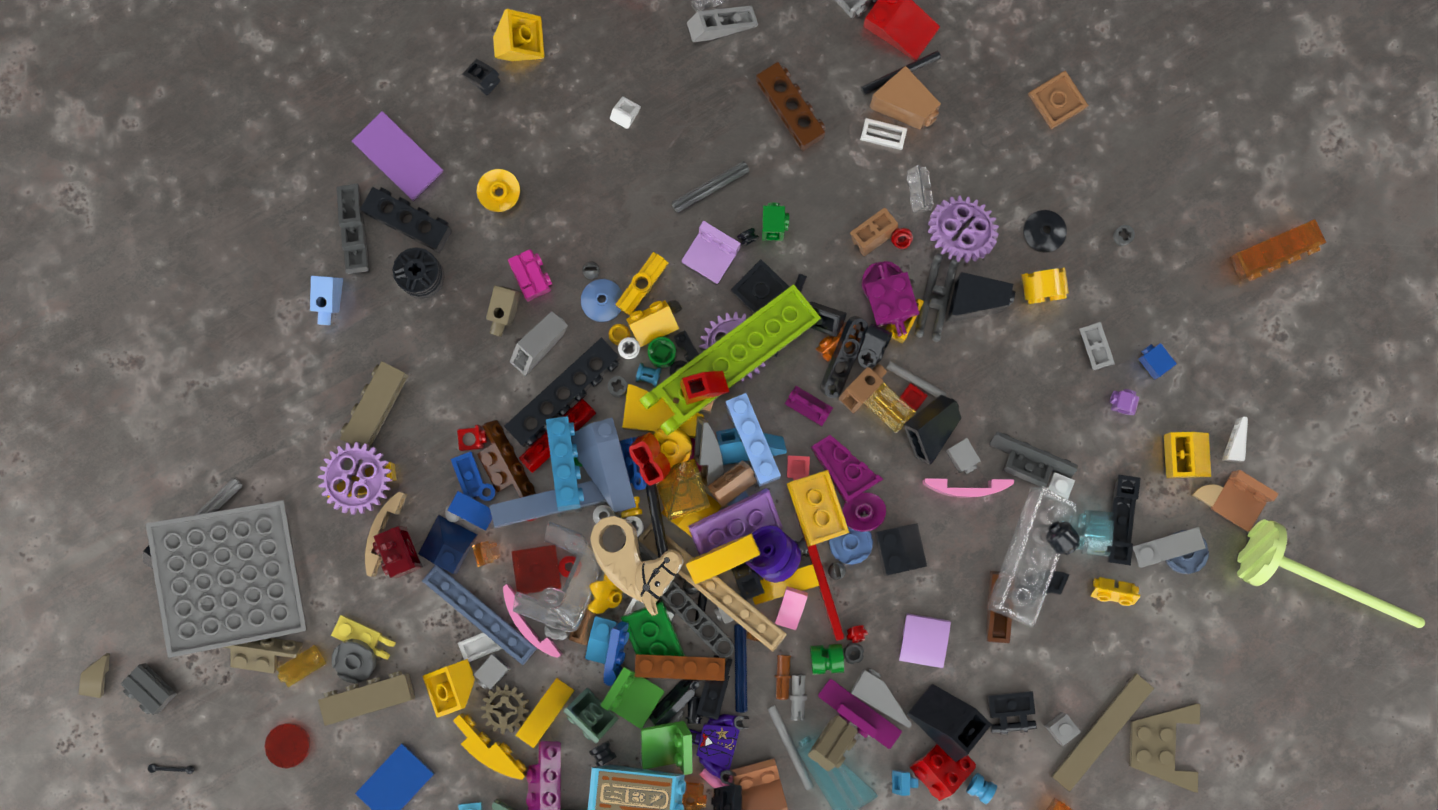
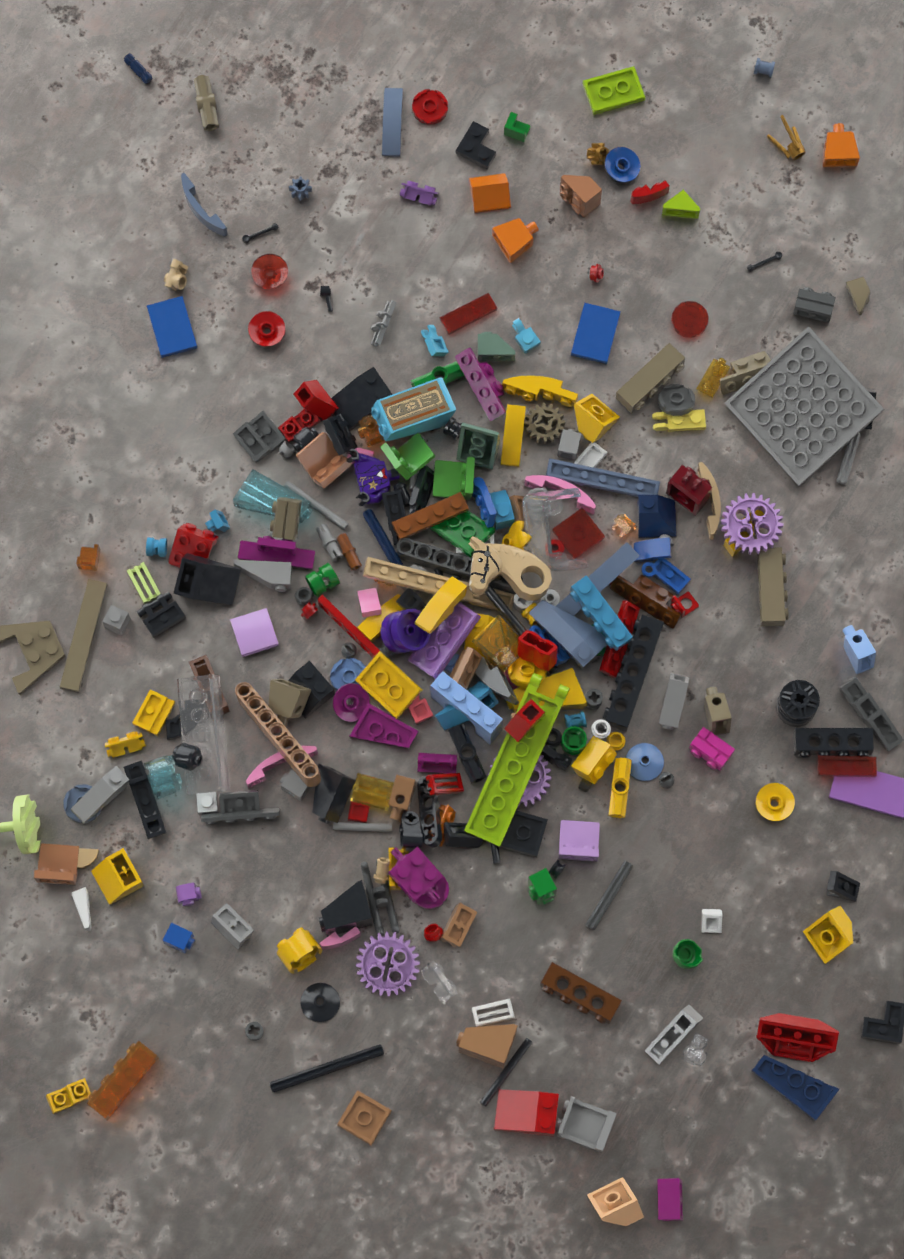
camera: 150 degrees right, 10 degrees down
none -> yellow slope [46,1078,92,1114]
none -> yellowish green tile [127,562,160,604]
none -> yellow plate [132,689,175,736]
none -> medium nougat beam [235,682,321,787]
none -> dark tan torso [268,678,311,727]
none -> black axle [270,1044,384,1092]
none -> bright pink slope [319,926,361,950]
none -> tan pin [373,857,390,884]
none -> red tile [426,773,464,795]
none -> black piece [448,724,487,784]
none -> green hair [673,939,703,969]
none -> clear red tile [817,756,877,777]

